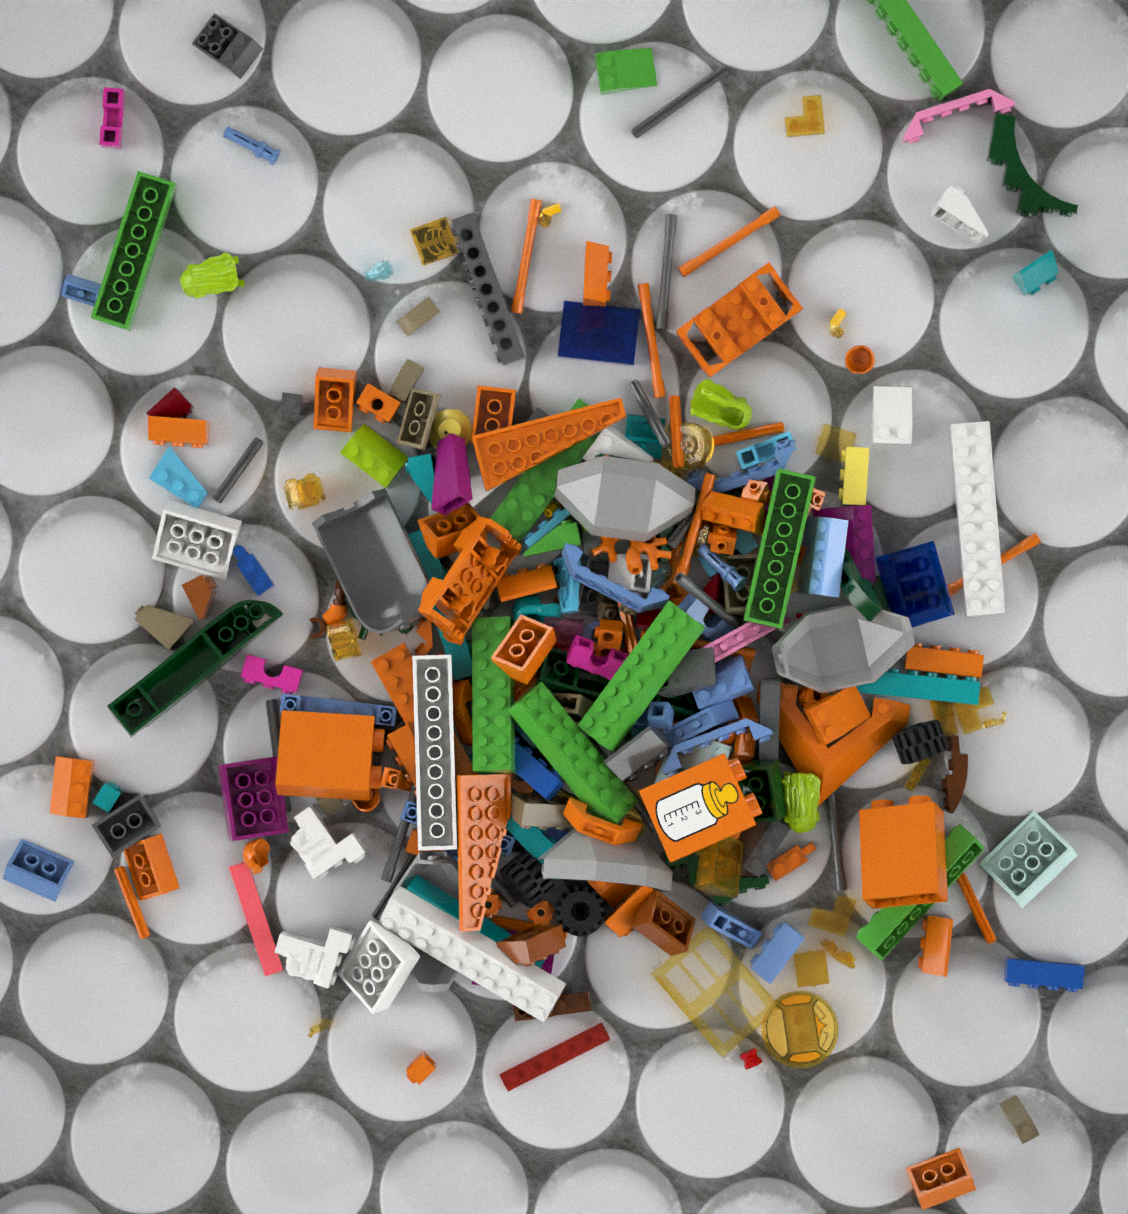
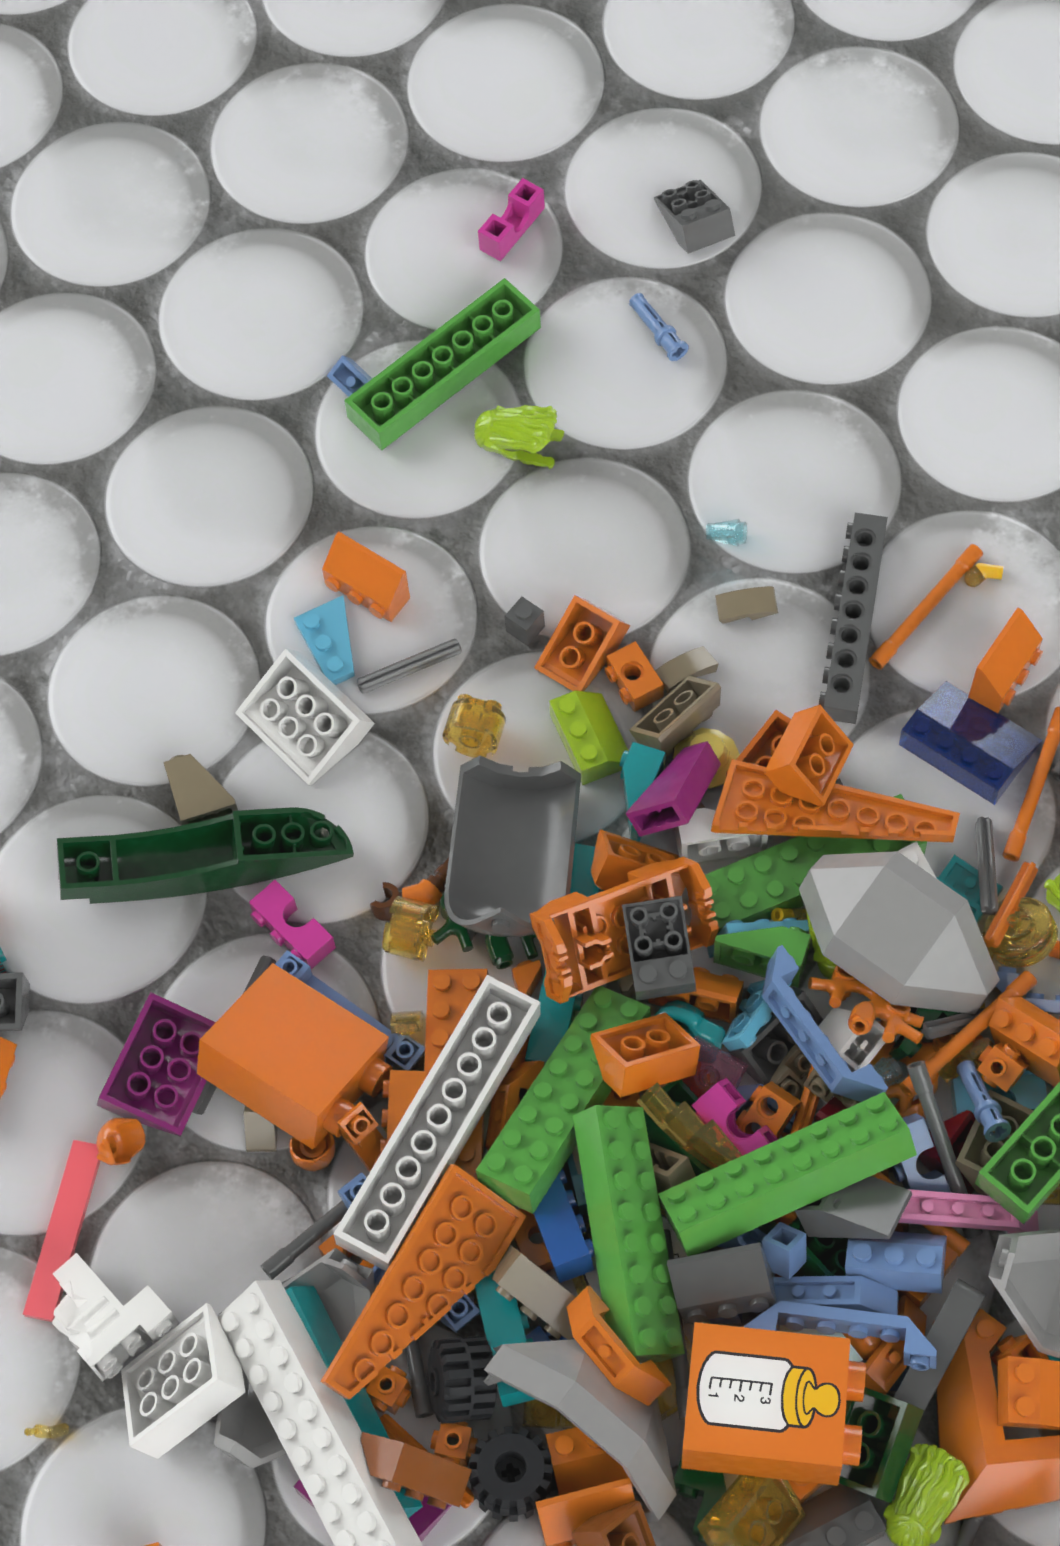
camera: 30 degrees right, 25 degrees down
dark red slope [146,387,194,419] -> none
dark orange slope [182,574,217,620] -> none
blue brick [233,545,275,596] -> none
white brick [290,805,367,880] -> none
clear yellow tile [410,217,459,266] -> none
none -> clear yellow slope [390,1010,423,1035]
none -> dark grey slope [622,896,696,1000]
none -> clear yellow slope [637,1083,743,1169]
none -> orange slope [764,705,854,806]

